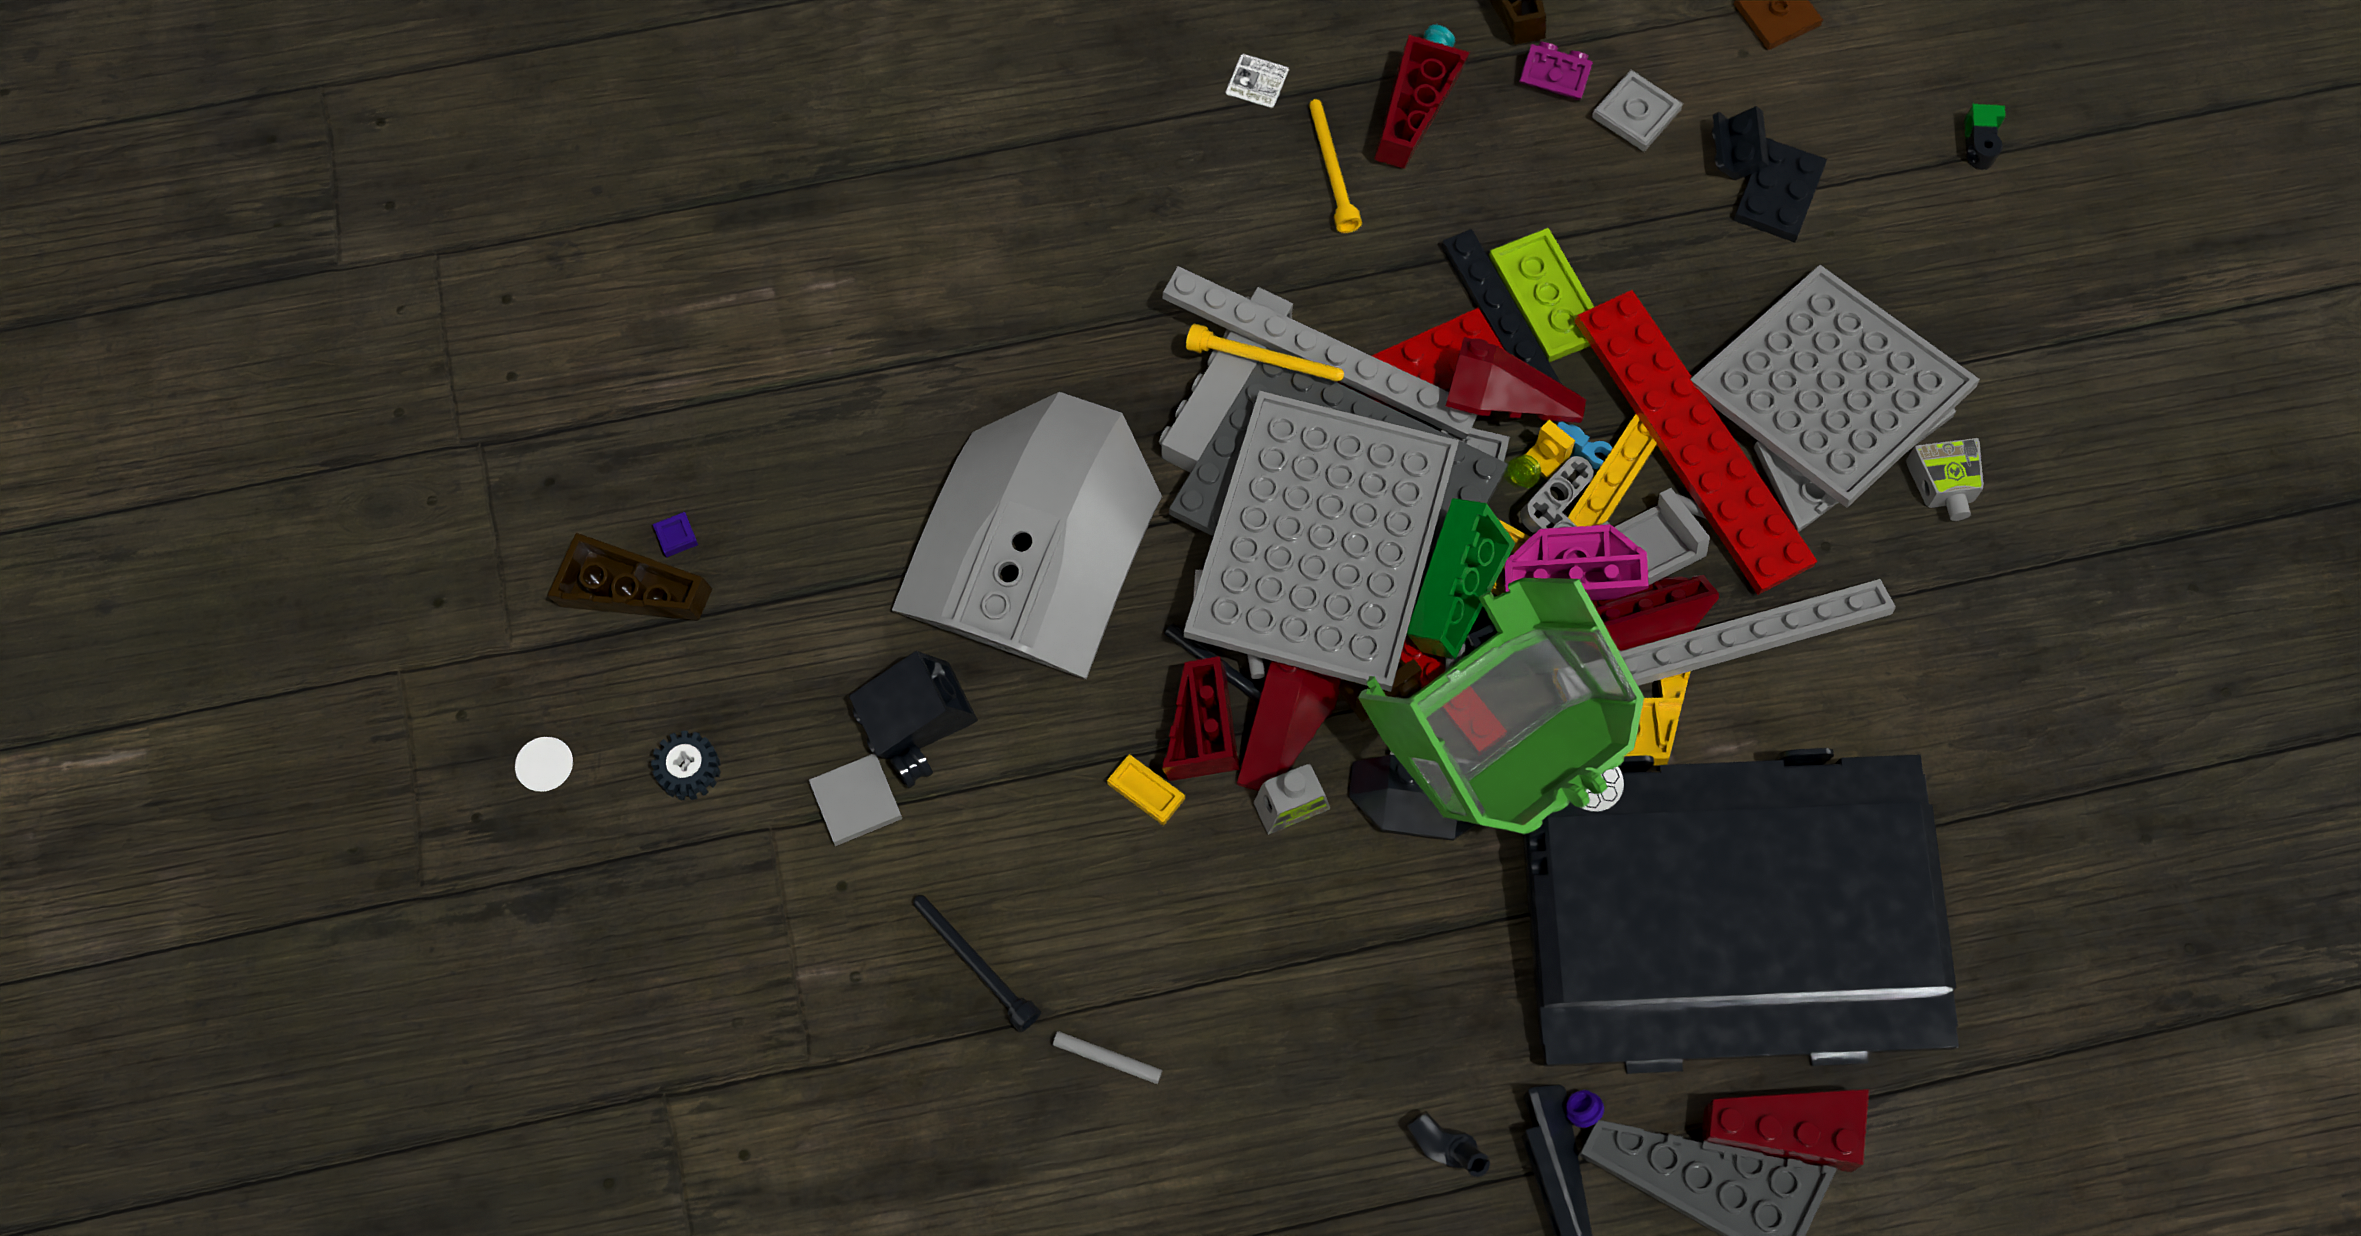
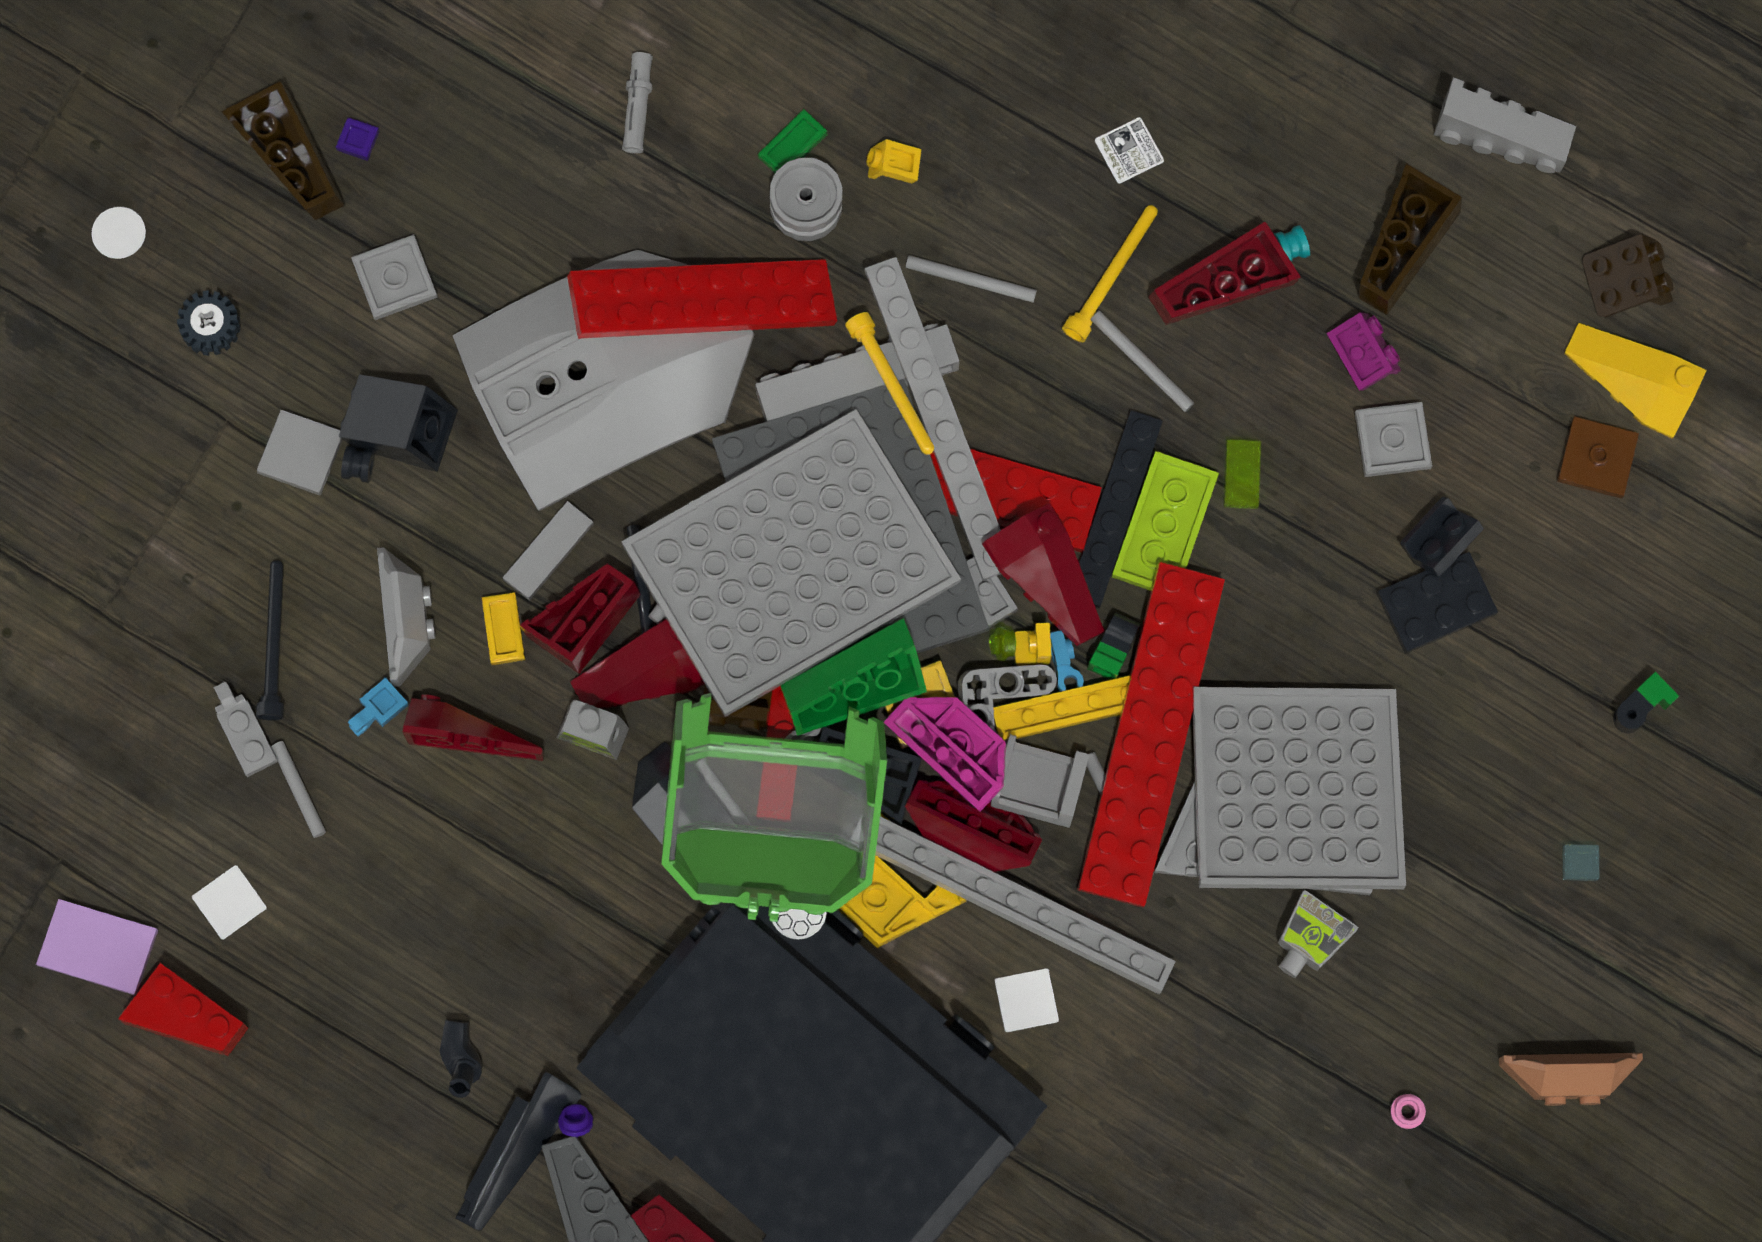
camera: 40 degrees right, 10 degrees up
none -> white sticker [192,865,266,939]
none -> light grey hinge [214,682,278,777]
none -> dark azure plate [348,678,408,737]
none -> light grey plate [351,235,438,320]
none -> light grey wedge [377,547,436,687]
none -> dark red wedge [402,695,545,761]
none -> light grey tile [503,501,594,601]
none -> red plate [567,259,838,339]
none -> light grey pin [622,52,653,153]
none -> green tile [758,109,827,173]
none -> light grey wheel [770,158,842,241]
none -> yellow bracket [866,139,921,184]
none -> light grey bar [906,255,1037,303]
none -> white sticker [995,969,1059,1032]
none -> leg [1087,612,1140,680]
none -> light grey bar [1091,311,1194,412]
none -> clear neon green plate [1224,440,1261,509]
none -> bright pink plate [1390,1094,1426,1129]
none -> nougat wedge [1499,1053,1643,1106]
none -> clear light blue tile [1563,845,1599,881]

